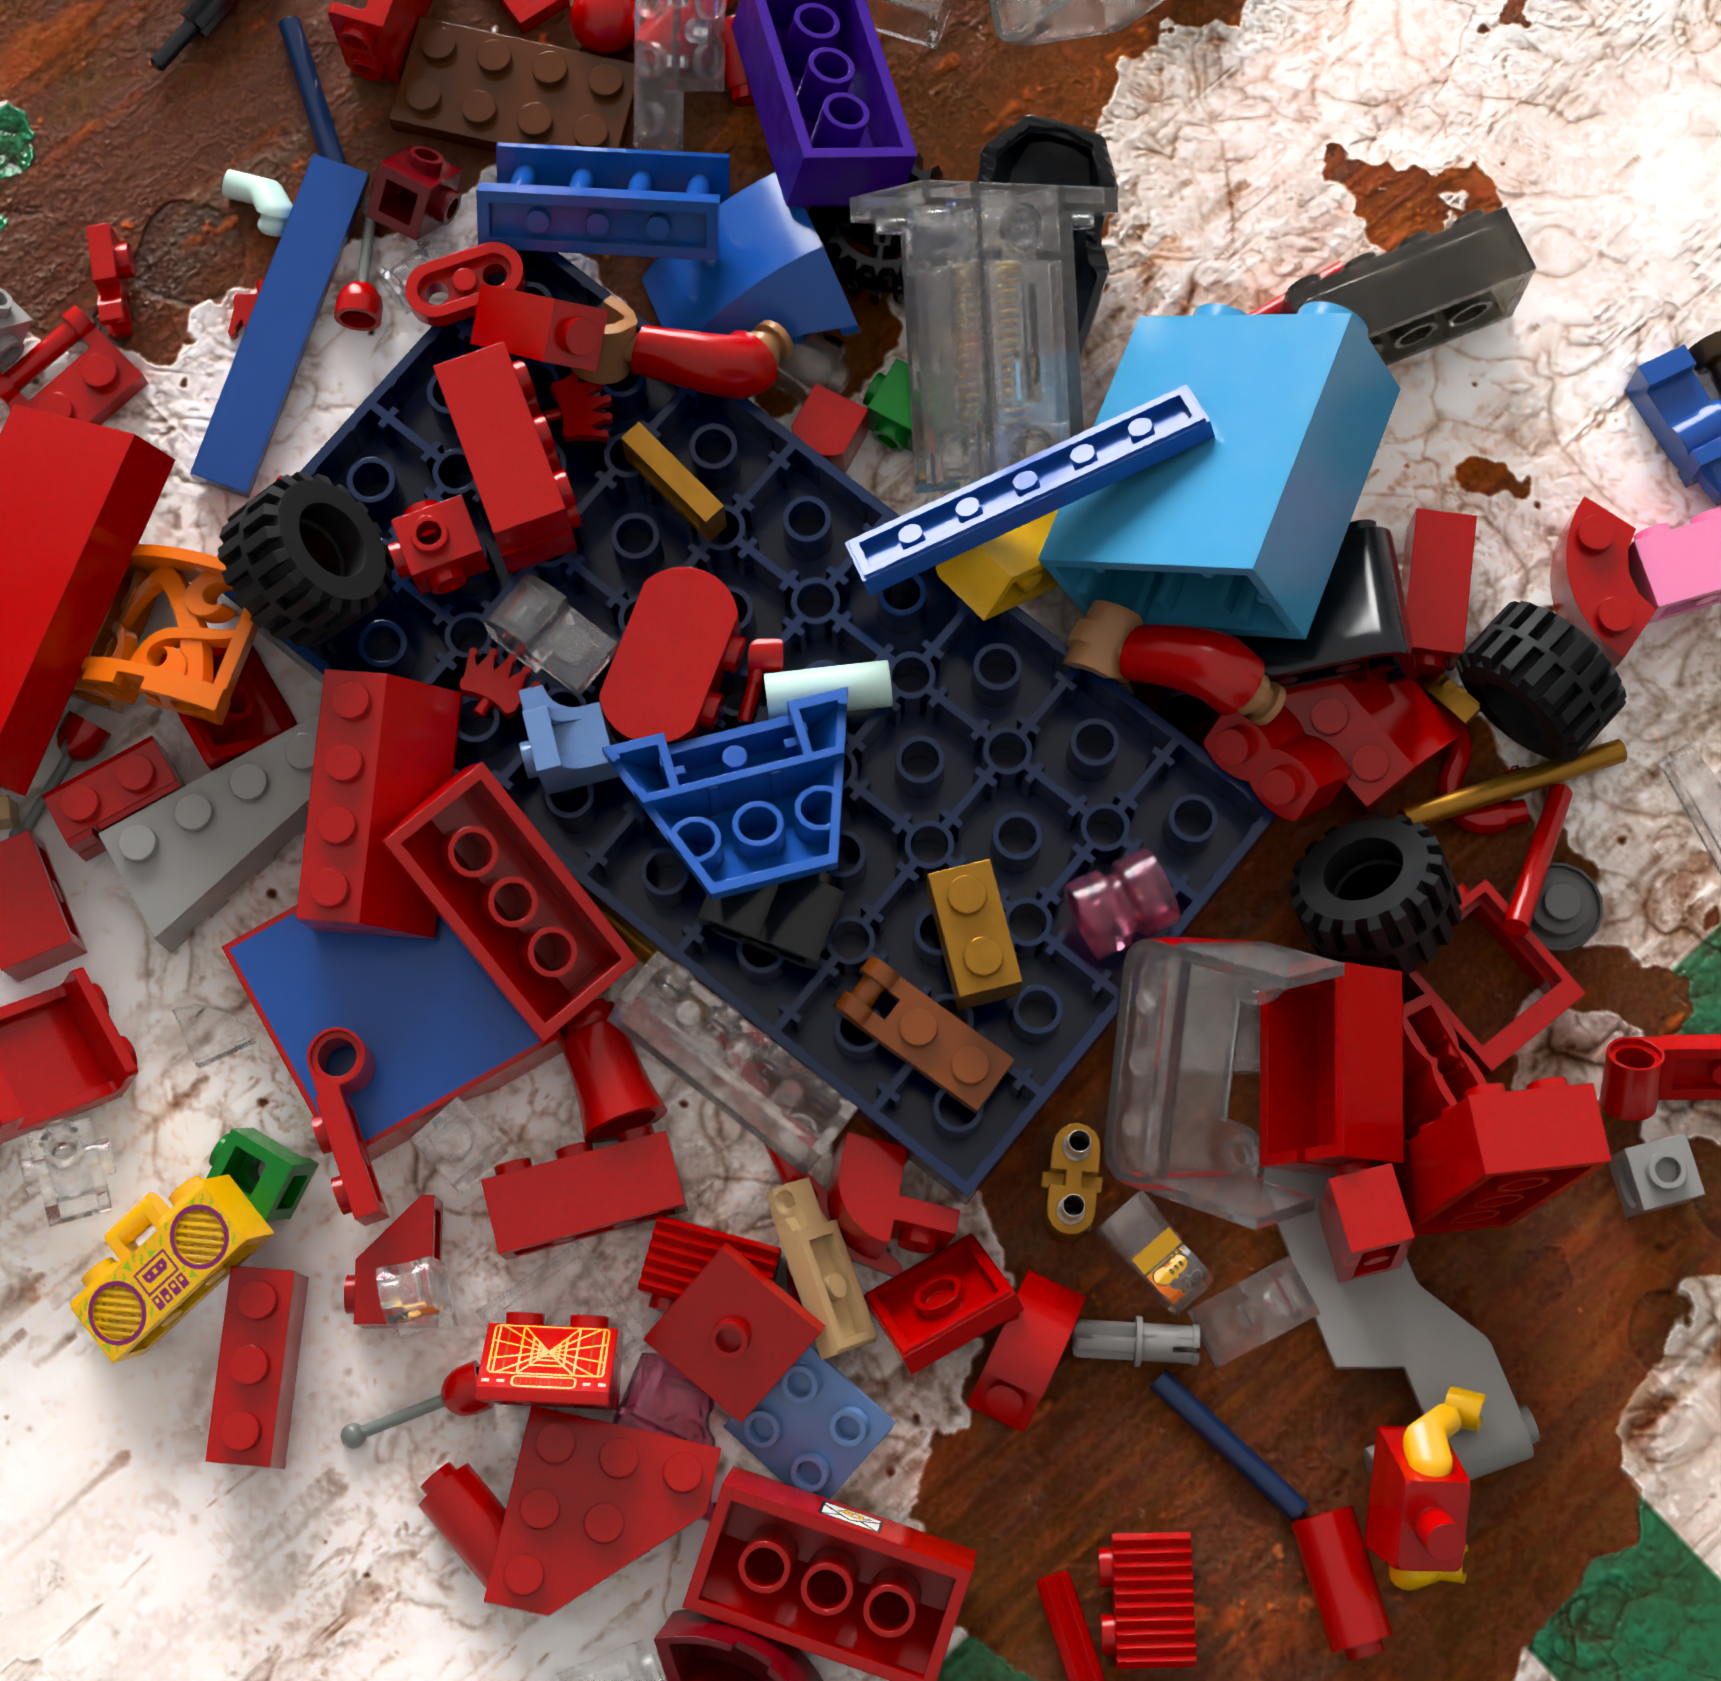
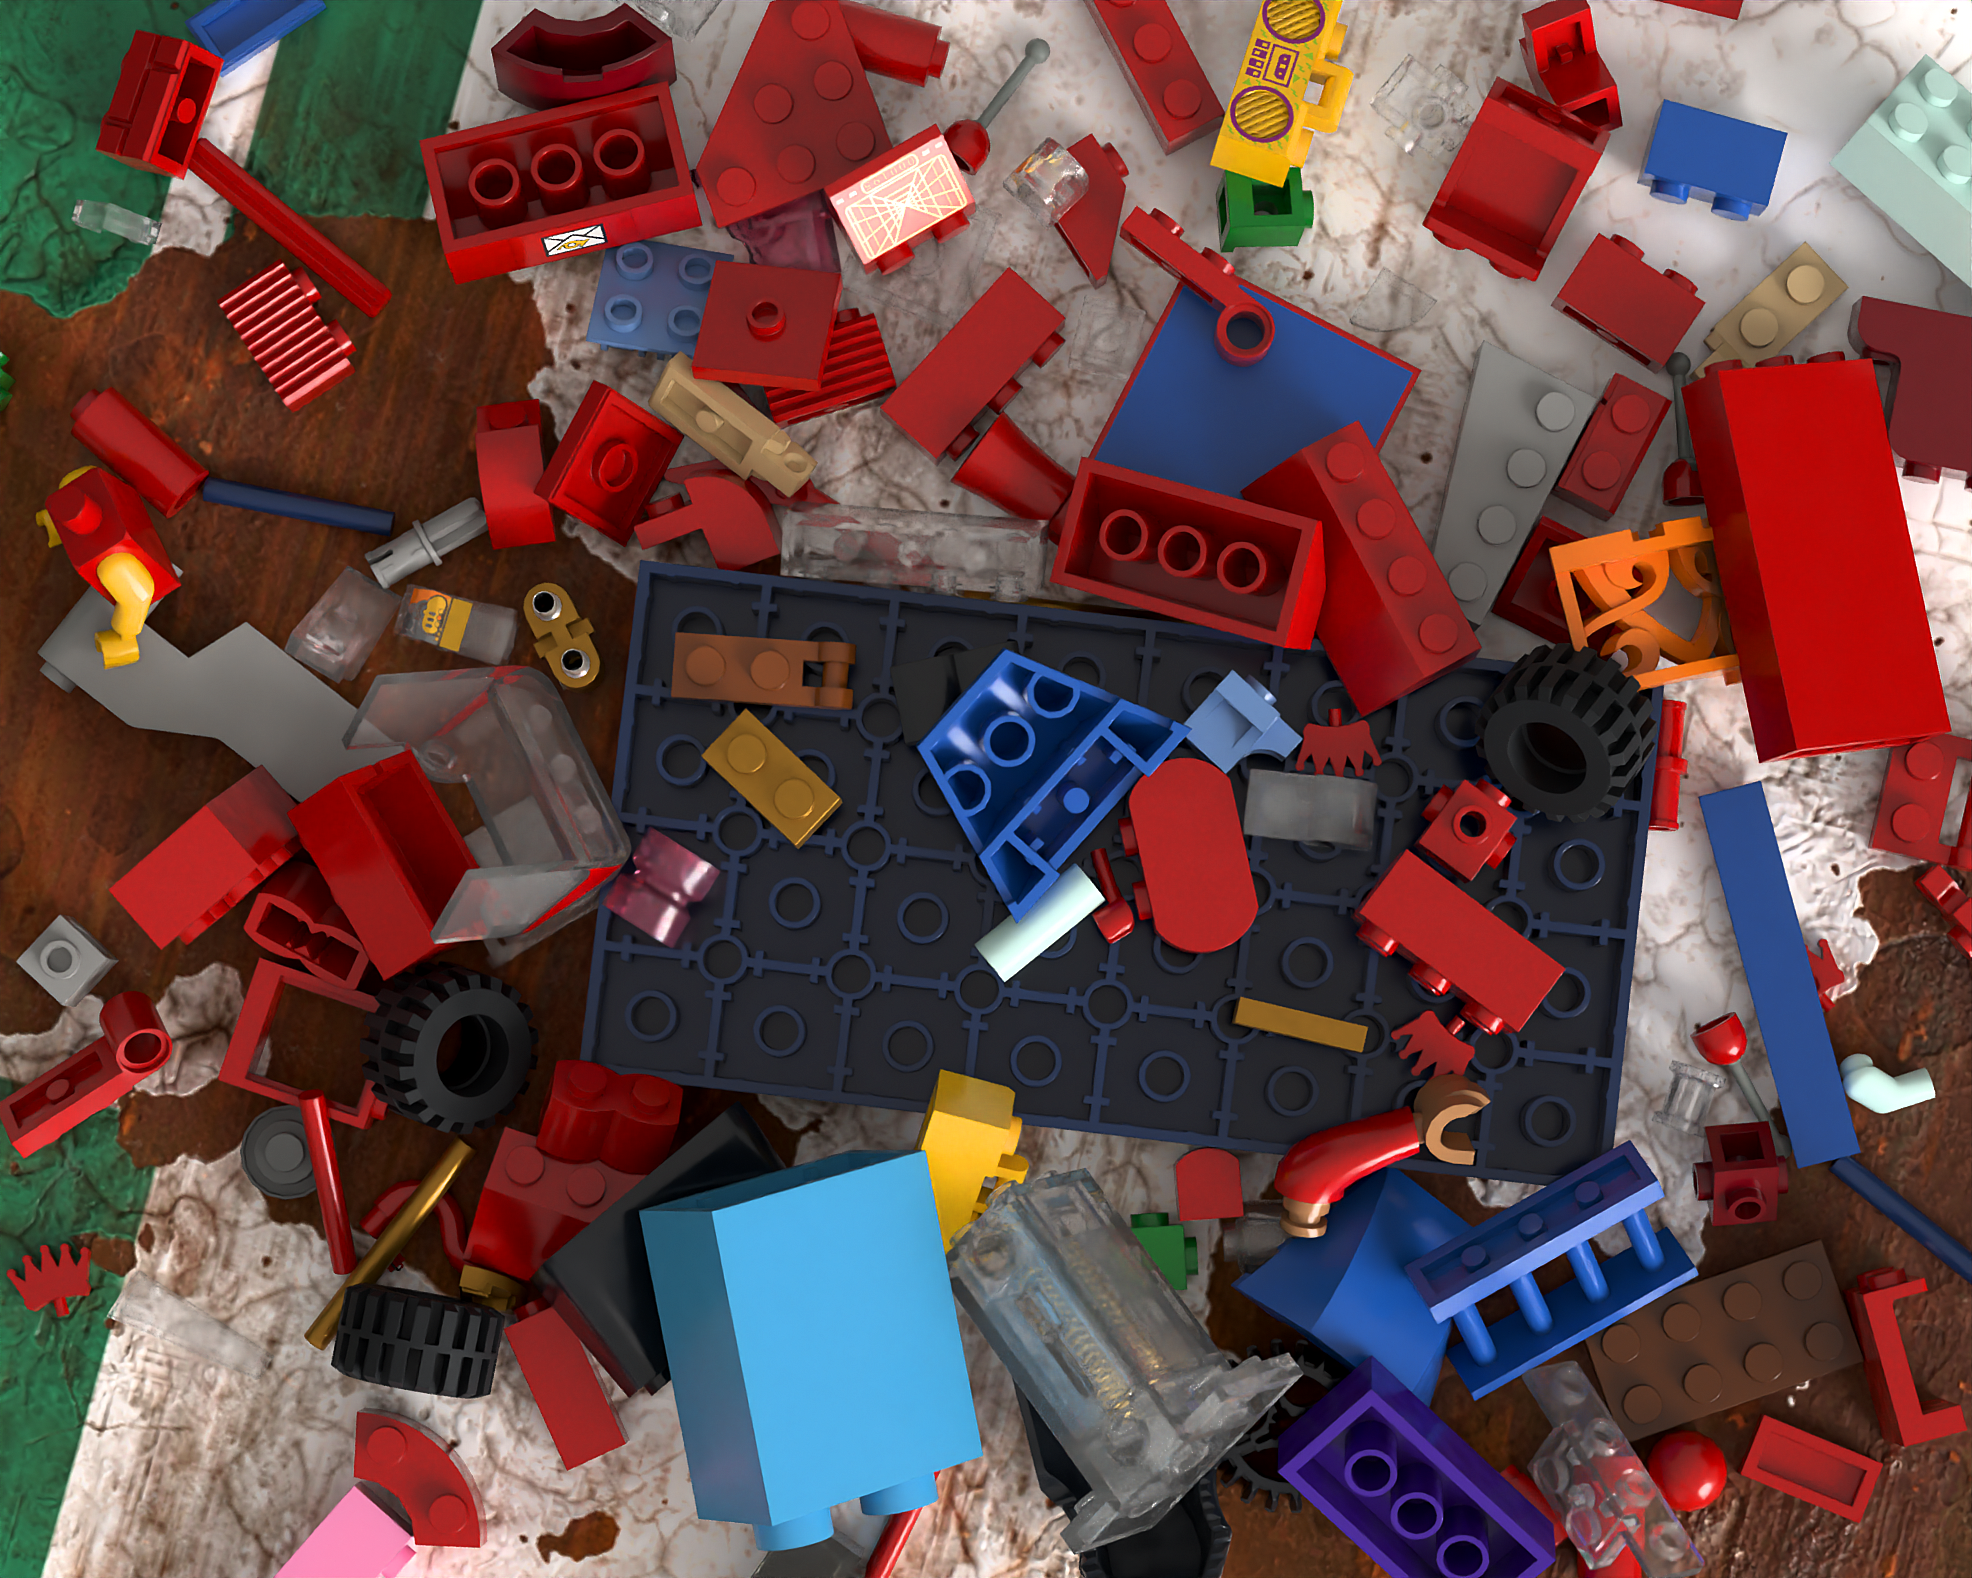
camera: 145 degrees right, 10 degrees up
red plate [405,242,526,326] -> none
red brick [470,283,609,372] -> none
blue tile [845,384,1215,596] -> none
red piece [1062,600,1286,726] -> none
red brick [1317,1161,1415,1283] -> none

